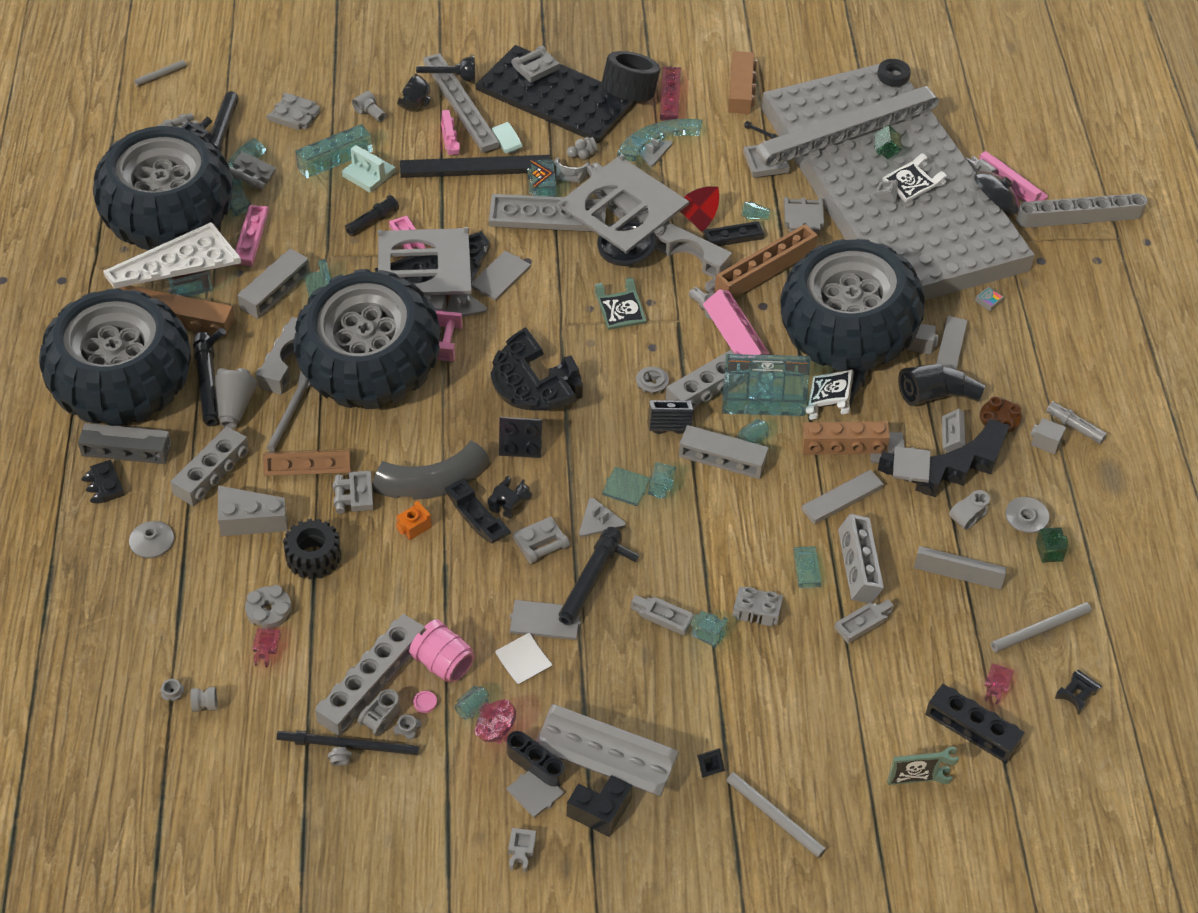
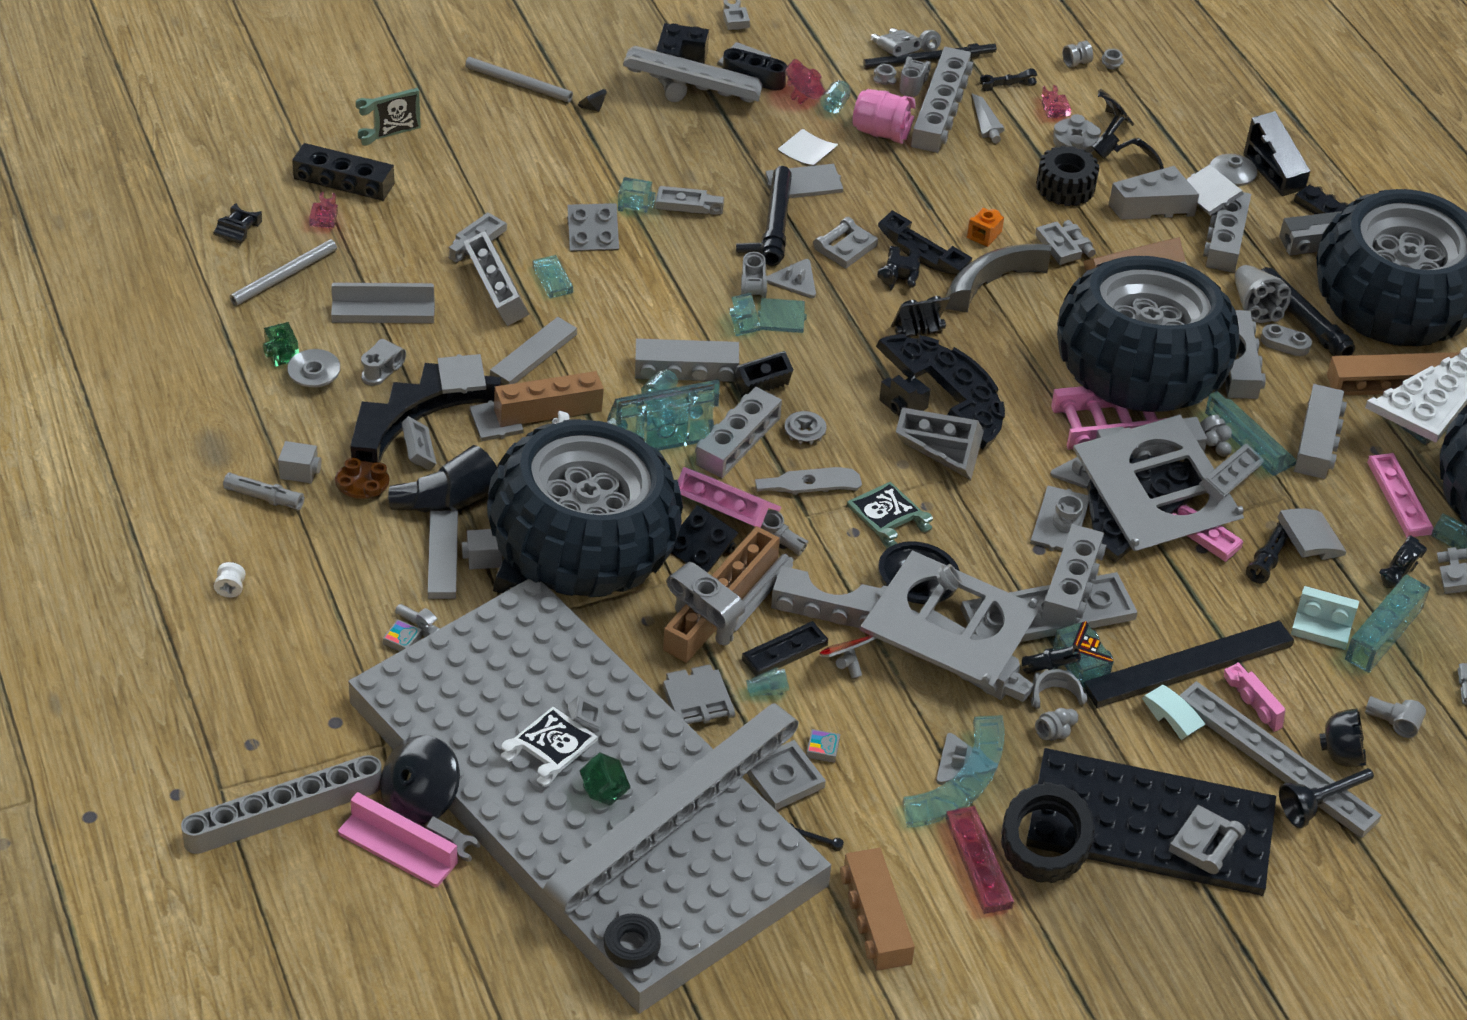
camera: 160 degrees right, 5 degrees down
none -> white wheel [214,562,246,598]
none -> light grey bar [395,604,439,637]
none -> light grey piece [666,562,745,645]
none -> black hinge [671,505,739,573]
none -> light grey piece [741,252,767,298]
none -> light grey piece [755,467,862,495]
none -> light grey tile [806,729,840,763]
none -> light grey piece [871,28,922,57]
none -> light grey wedge [896,408,984,480]
none -> light grey plate [937,564,962,591]
none -> light grey bar [972,94,1005,143]
none -> black piece [980,68,1037,91]
none -> black pin [1022,645,1081,674]
none -> light grey brick [1041,524,1106,628]
none -> light grey wheel [1053,495,1083,533]
none -> black plant [1092,88,1164,169]
none -> piece [1186,165,1244,215]
none -> light grey tile [1199,444,1265,502]
none -> black wedge [1243,111,1310,197]
none -> light grey plate [1261,324,1312,356]
none -> light grey slope [1277,509,1347,560]
none -> black animal [1379,535,1427,588]

